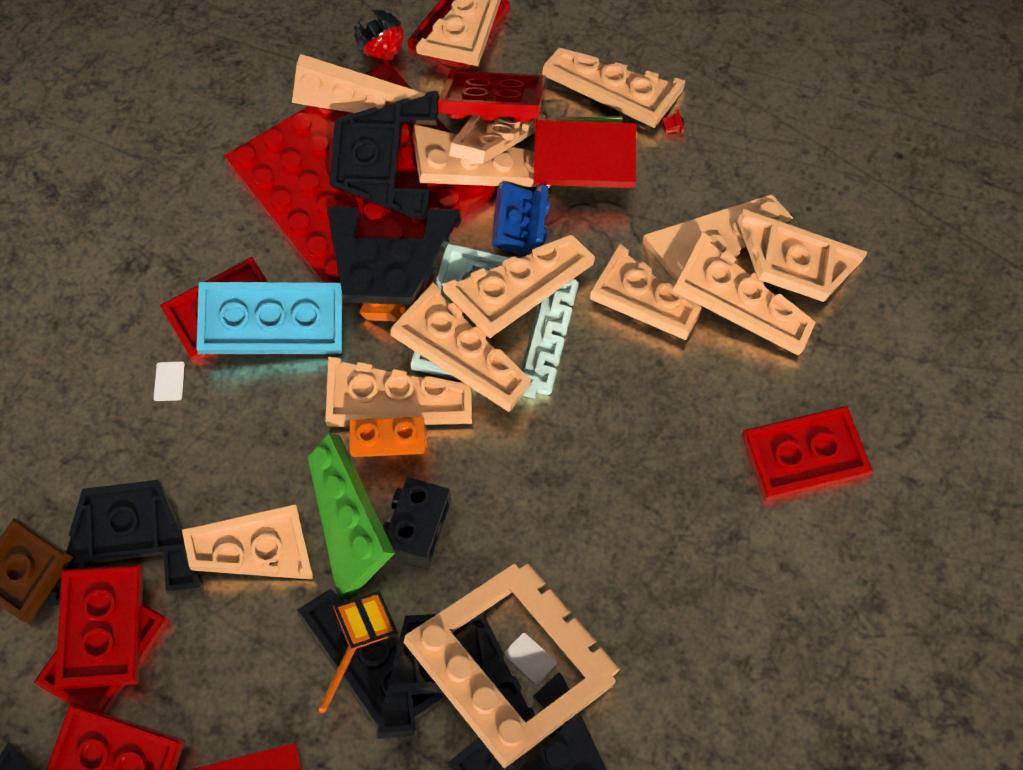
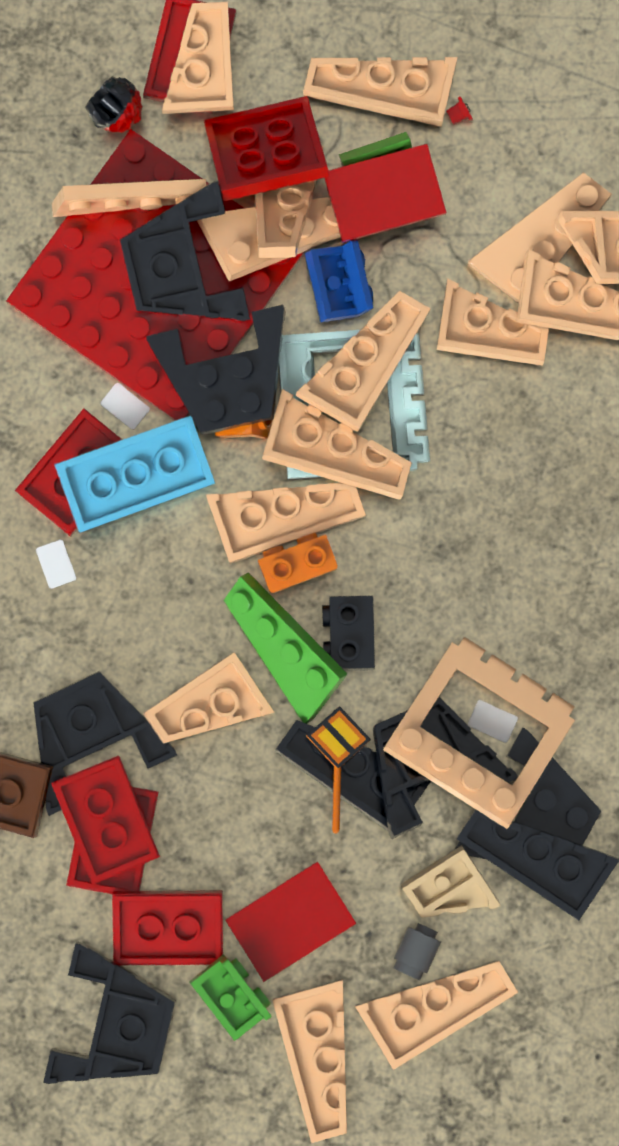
camera: 20 degrees left, 20 degrees up
none -> white sticker [100,383,150,429]

